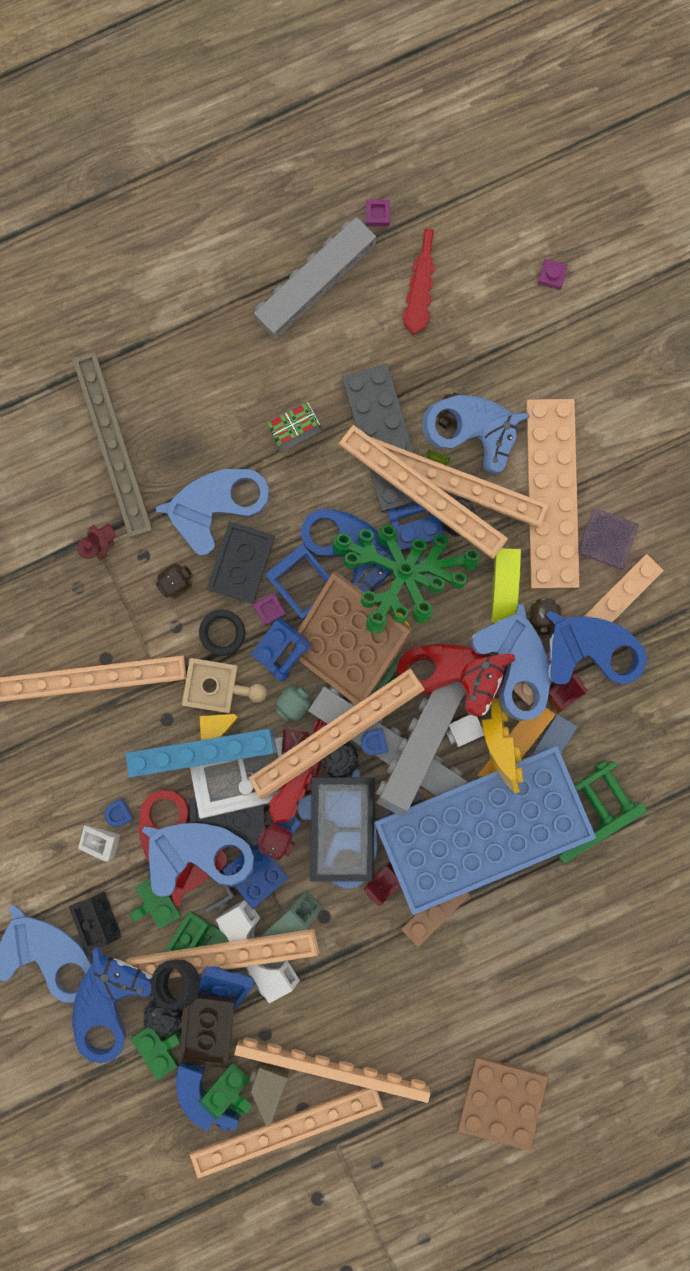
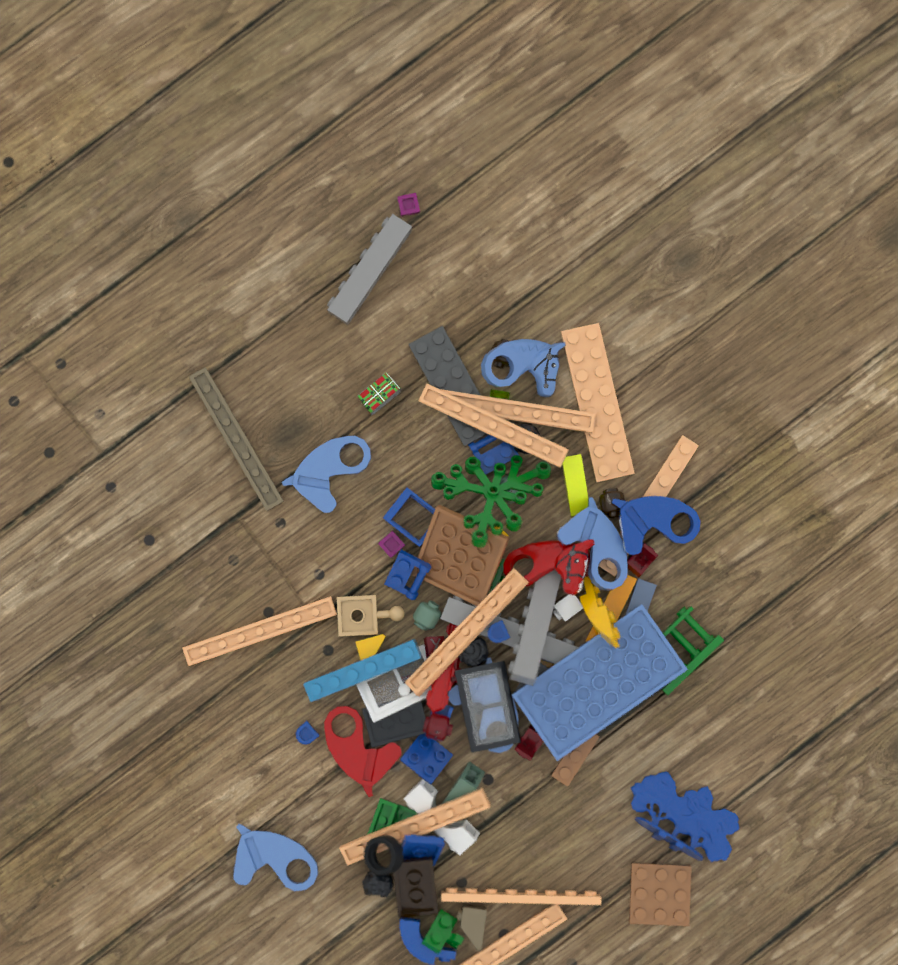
camera: 15 degrees left, 0 degrees up
black bracket [69,892,121,952] -> none
blue animal [72,947,153,1063] -> none
dark red hips [77,524,116,561] -> none
white slope [78,825,121,861] -> none
green plate [129,877,181,930] -> none
green plate [131,1027,181,1080] -> none
medium blue animal [142,823,255,897] -> none
dark brown head [156,563,193,599] -> none
black tyre [199,609,246,656] -> none
dark grey bracket [203,870,236,914] -> none
black plate [207,521,275,604] -> none
blue animal [301,509,407,592] -> none
red sword [402,228,435,335] -> none
magenta plate [538,259,568,290] -> none
clear purple plate [577,508,639,570] -> none
none -> blue plant [631,772,739,862]

